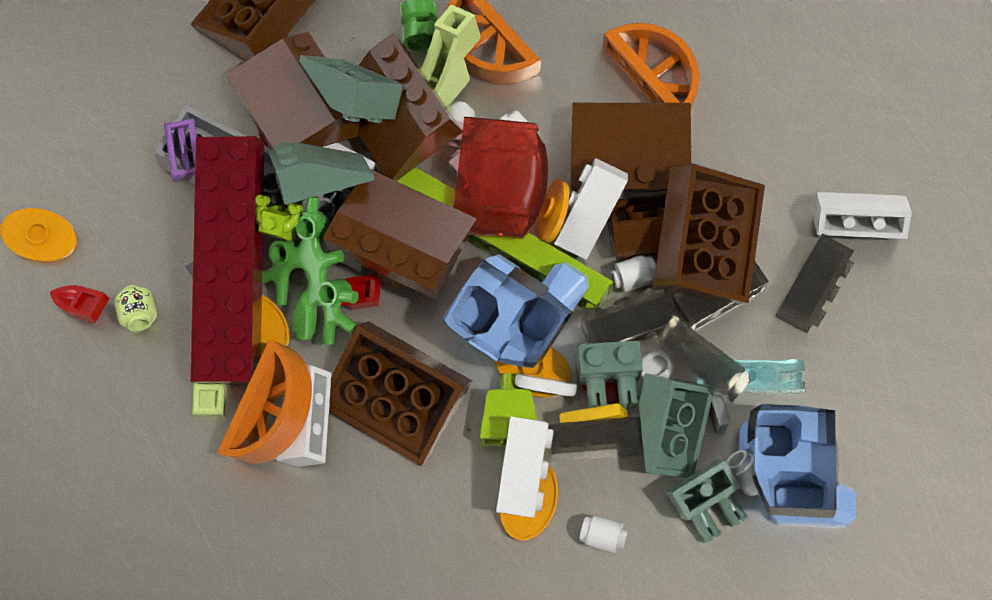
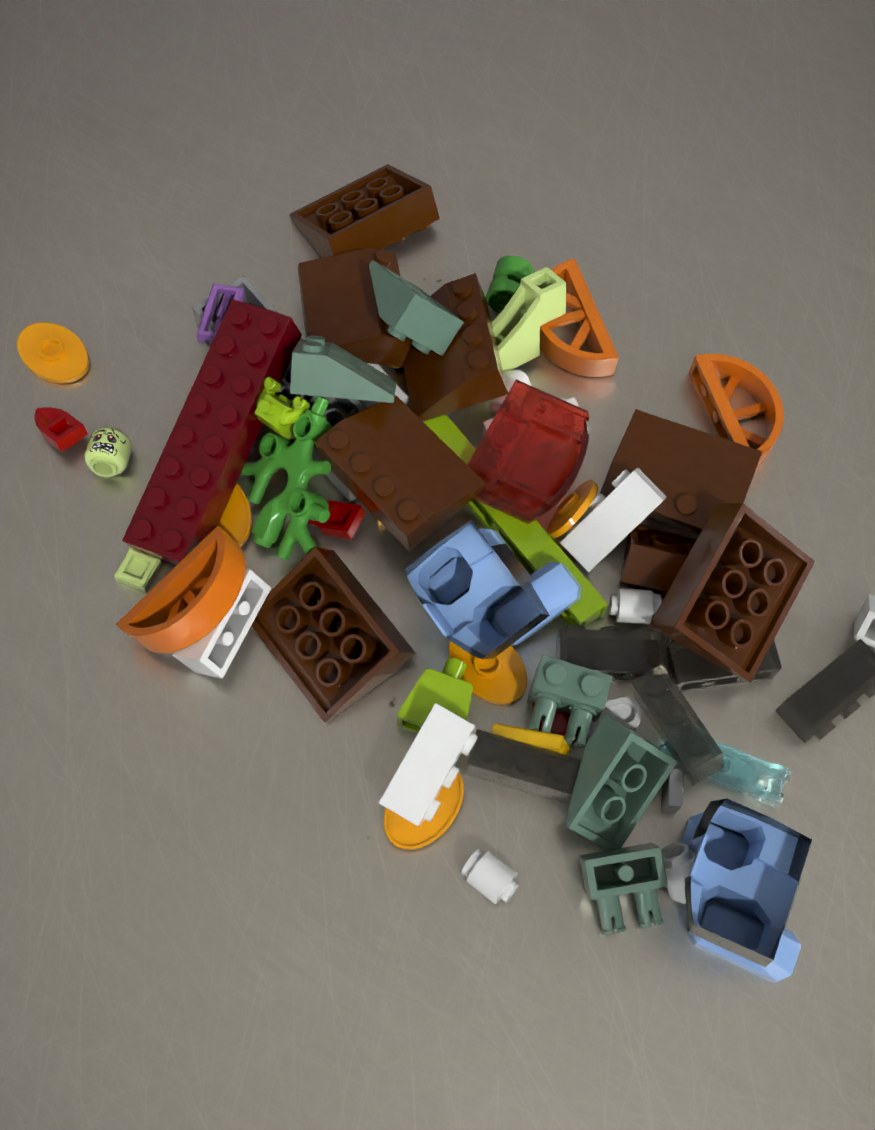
camera: 20 degrees right, 5 degrees down
white tile [515,373,577,396] -> none

